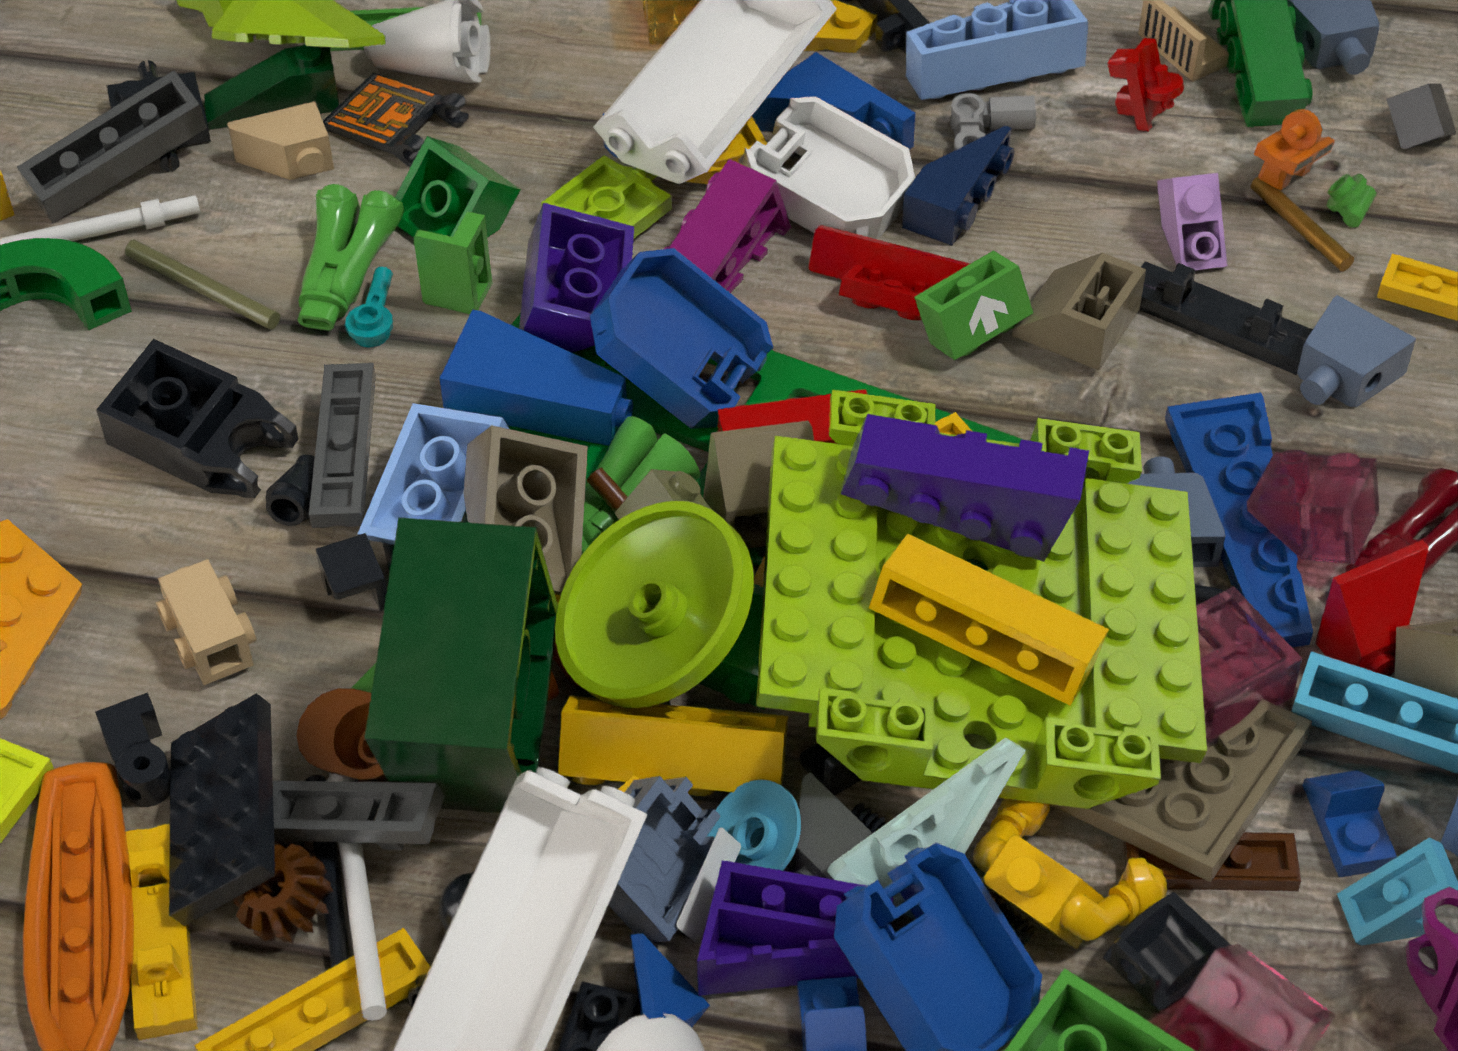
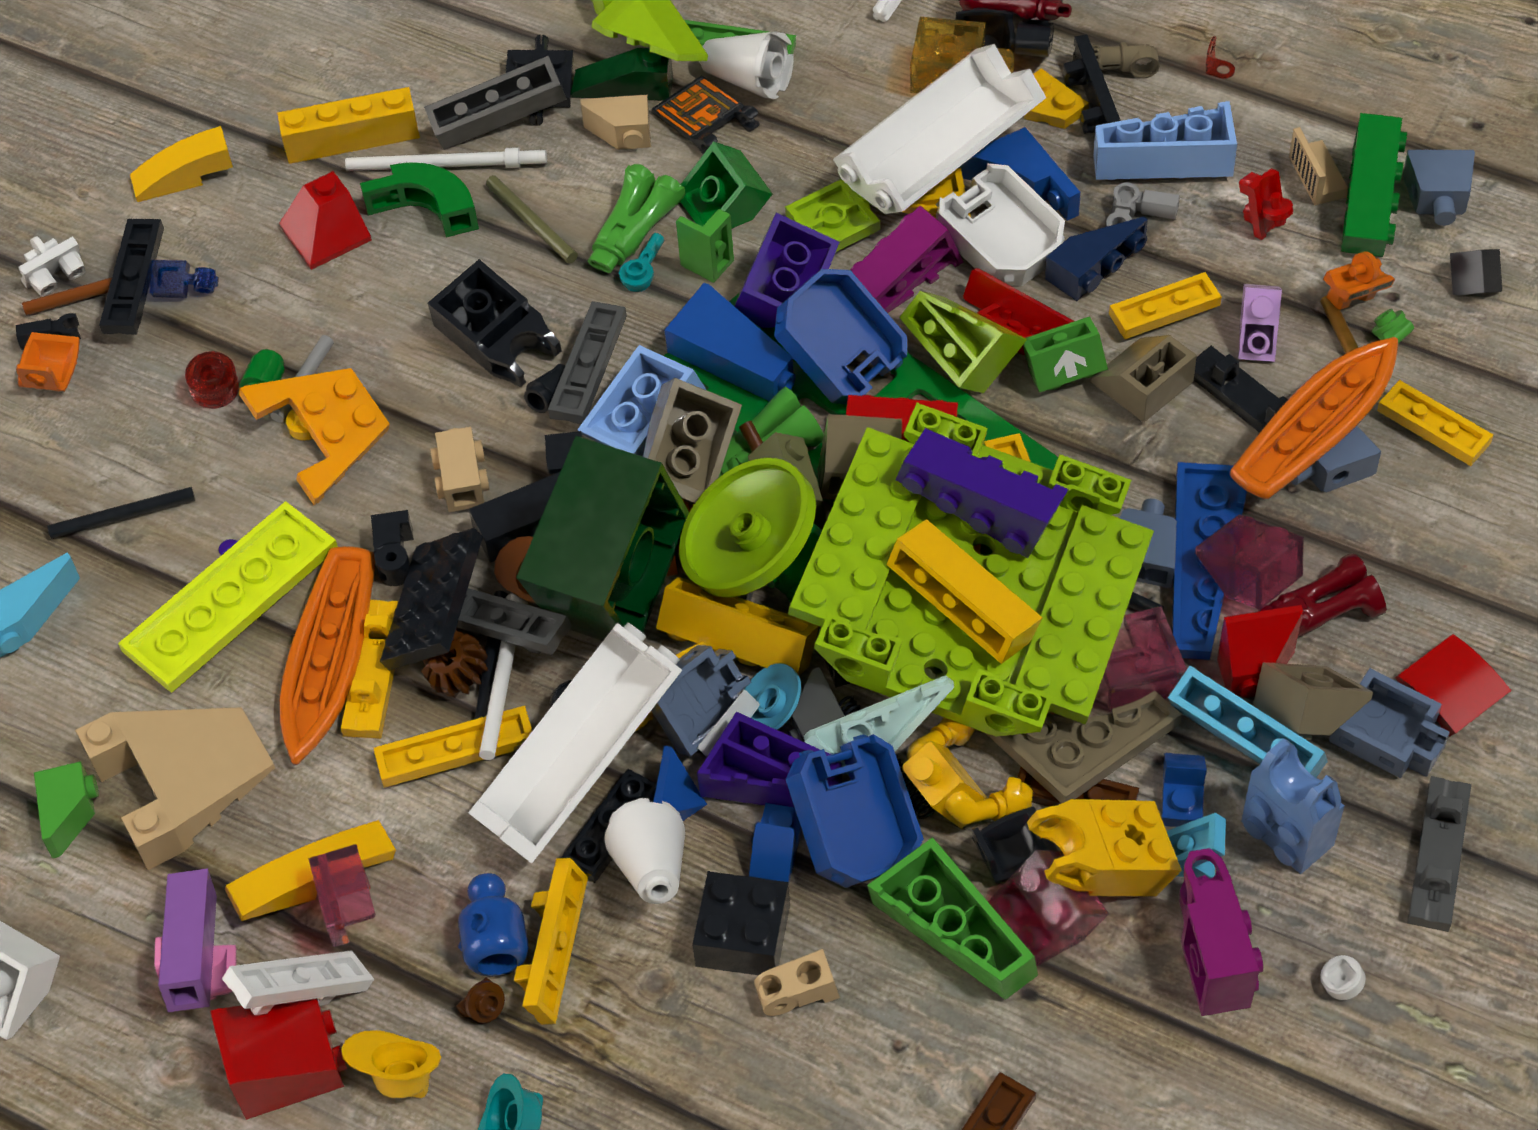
camera: 20 degrees right, 5 degrees up
none -> black brick [468,472,560,563]
none -> lime wedge [899,291,1027,393]
none -> yellow brick [1027,799,1182,896]
none -> yellow plate [1109,272,1222,339]
none -> orange piece [1230,337,1398,499]

